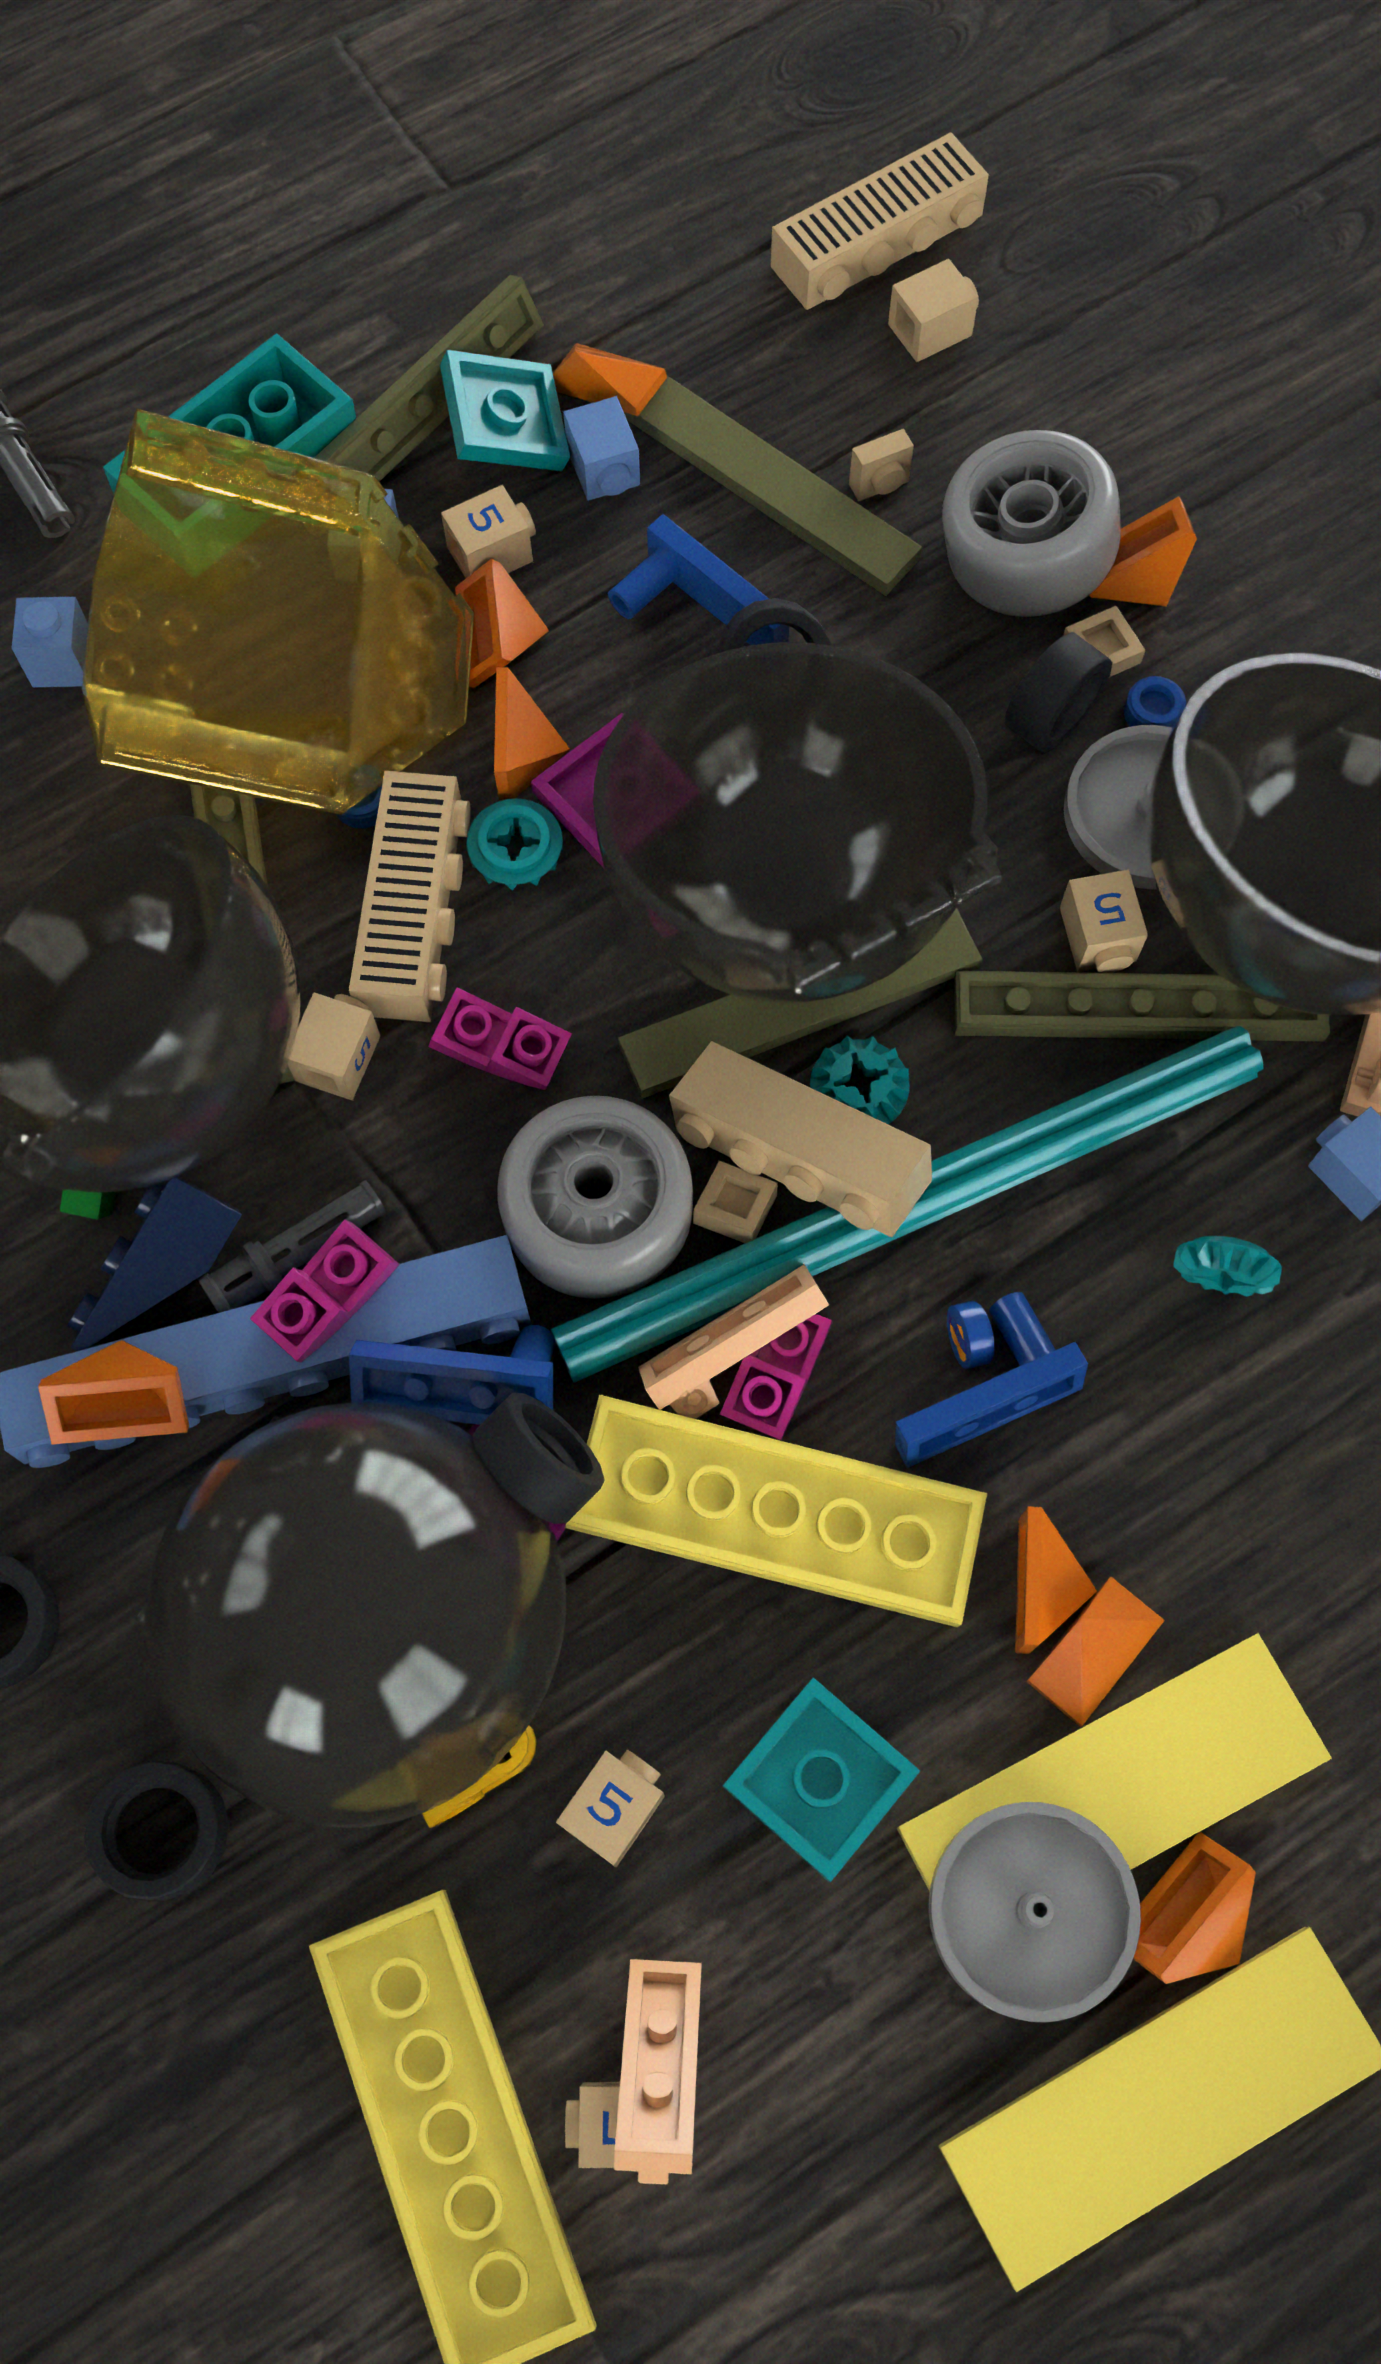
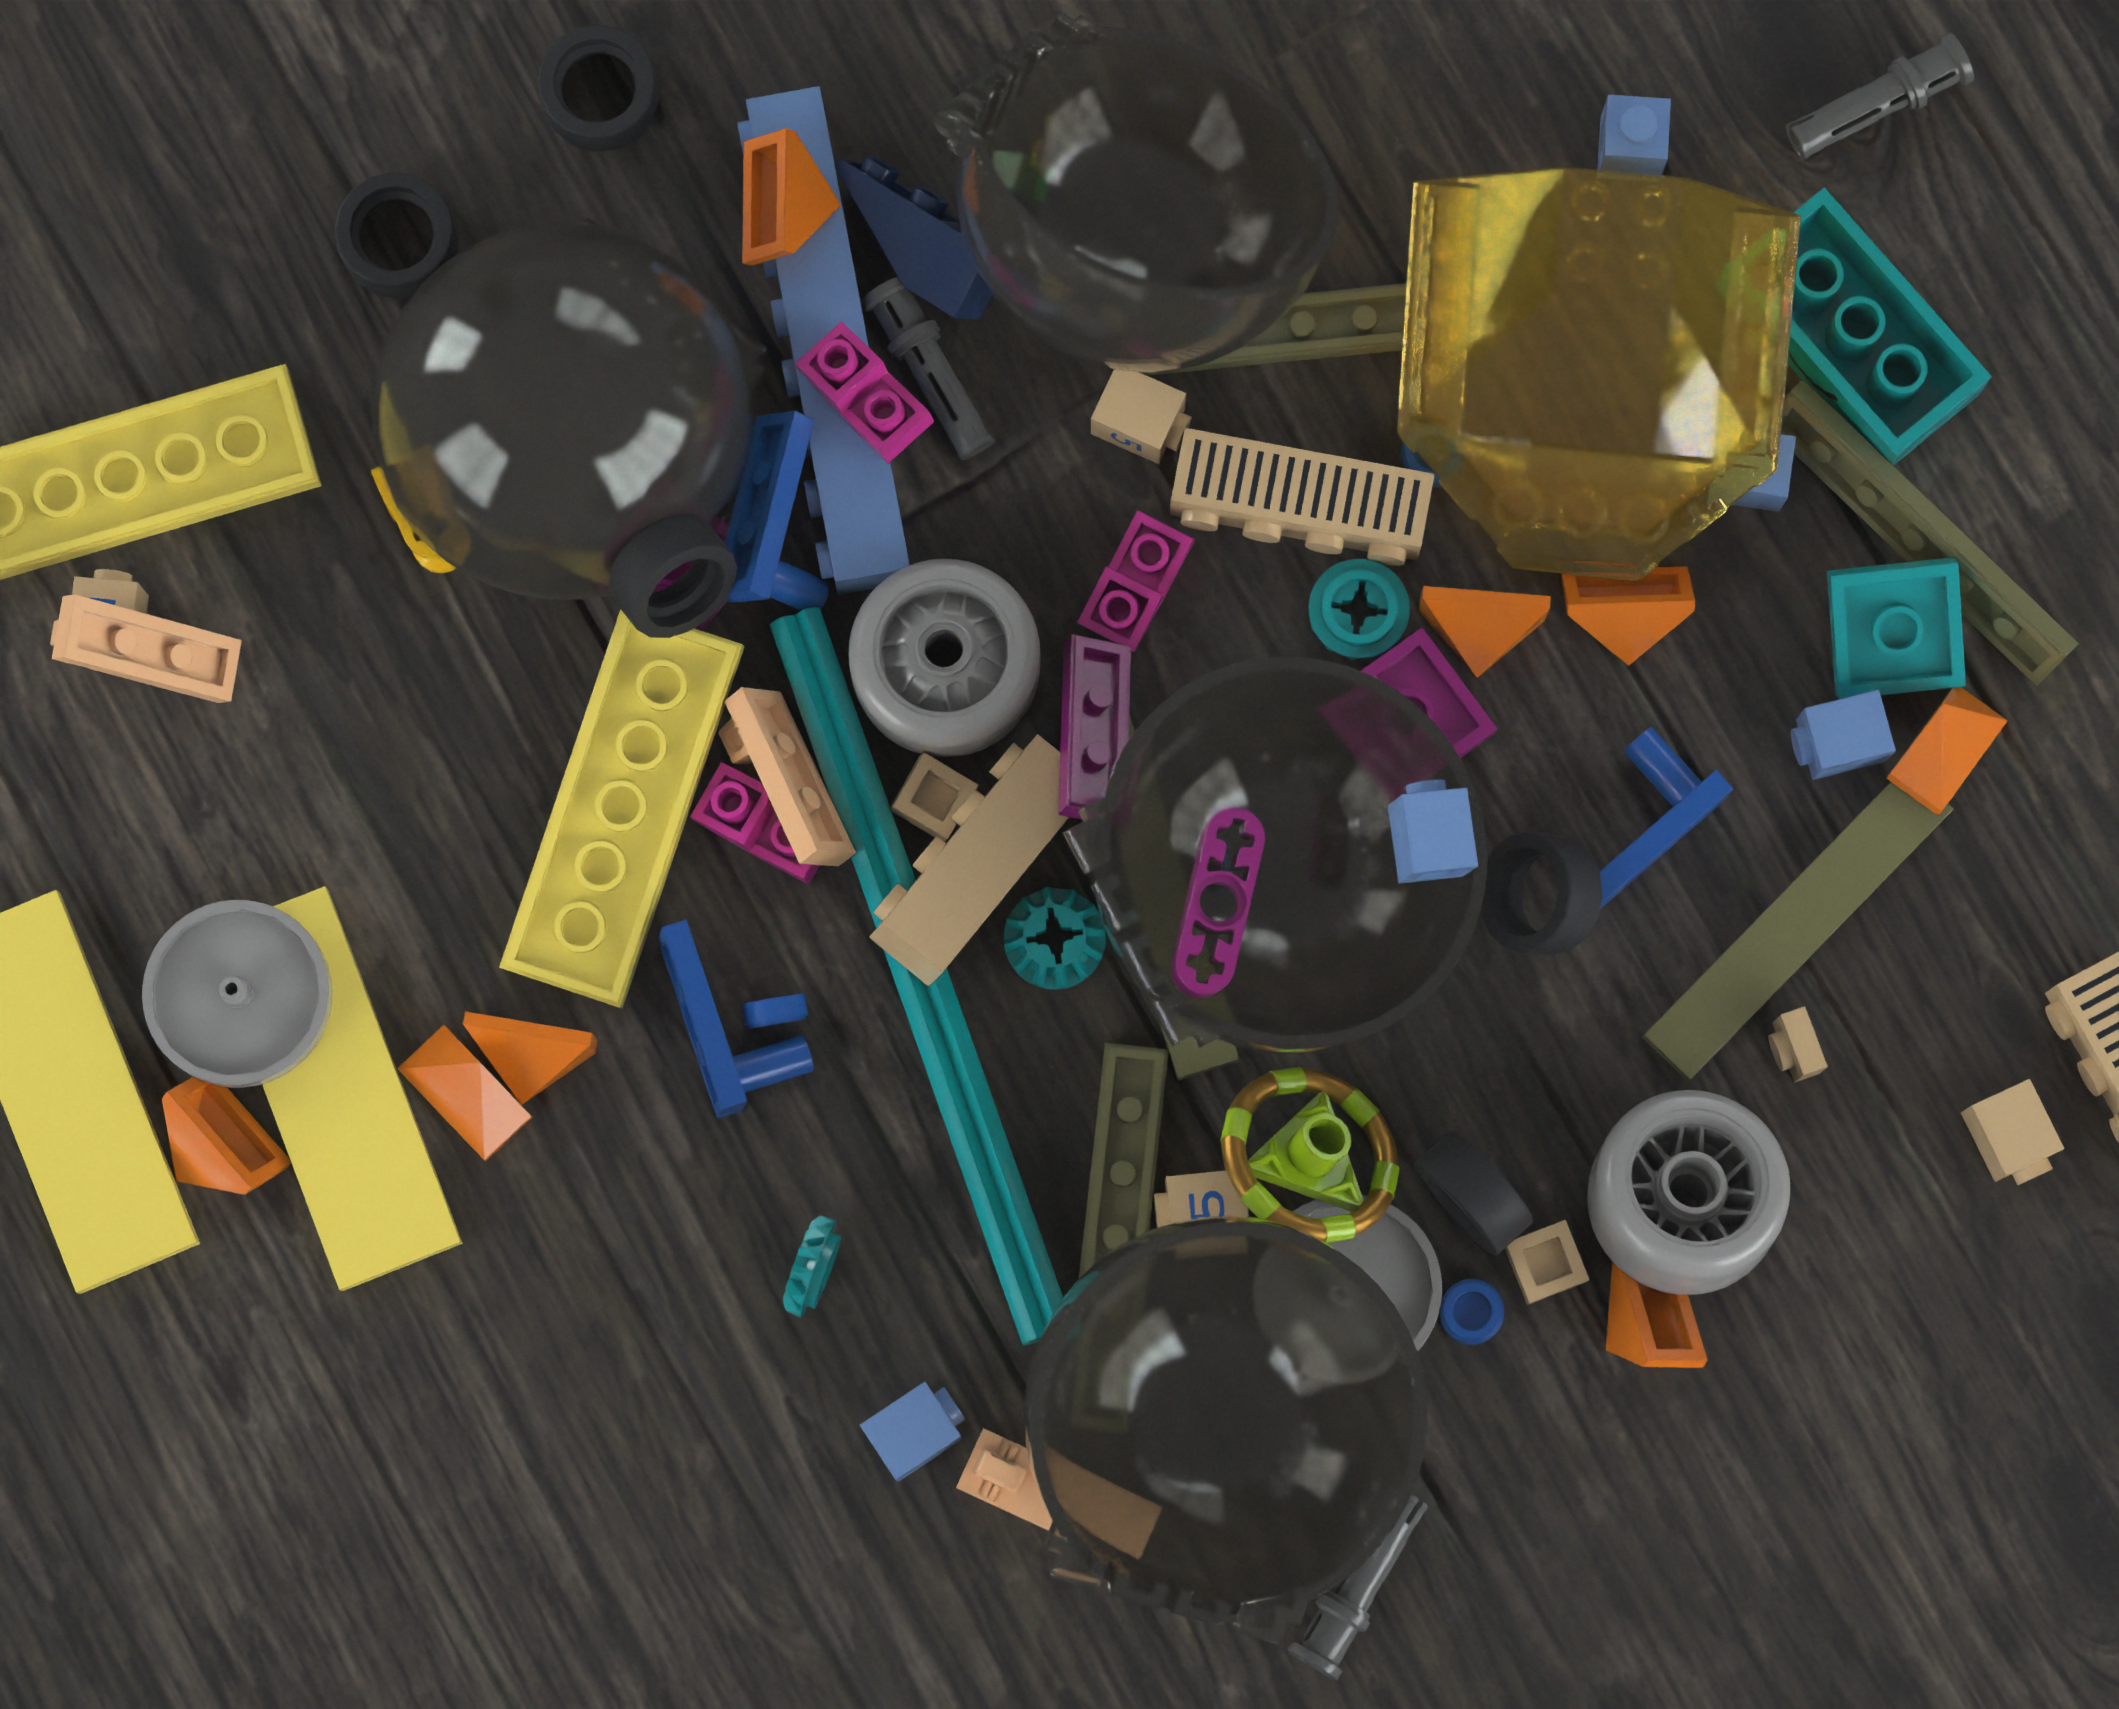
camera: 95 degrees right, 10 degrees up
tan brick [441,484,536,578] -> none
tan brick [556,1750,665,1867] -> none
teal plate [723,1677,920,1883] -> none
none -> magenta tile [1058,634,1131,826]
none -> magenta beam [1170,807,1265,999]
none -> lime piece [1221,1067,1400,1244]
none -> medium blue brick [1388,780,1478,884]

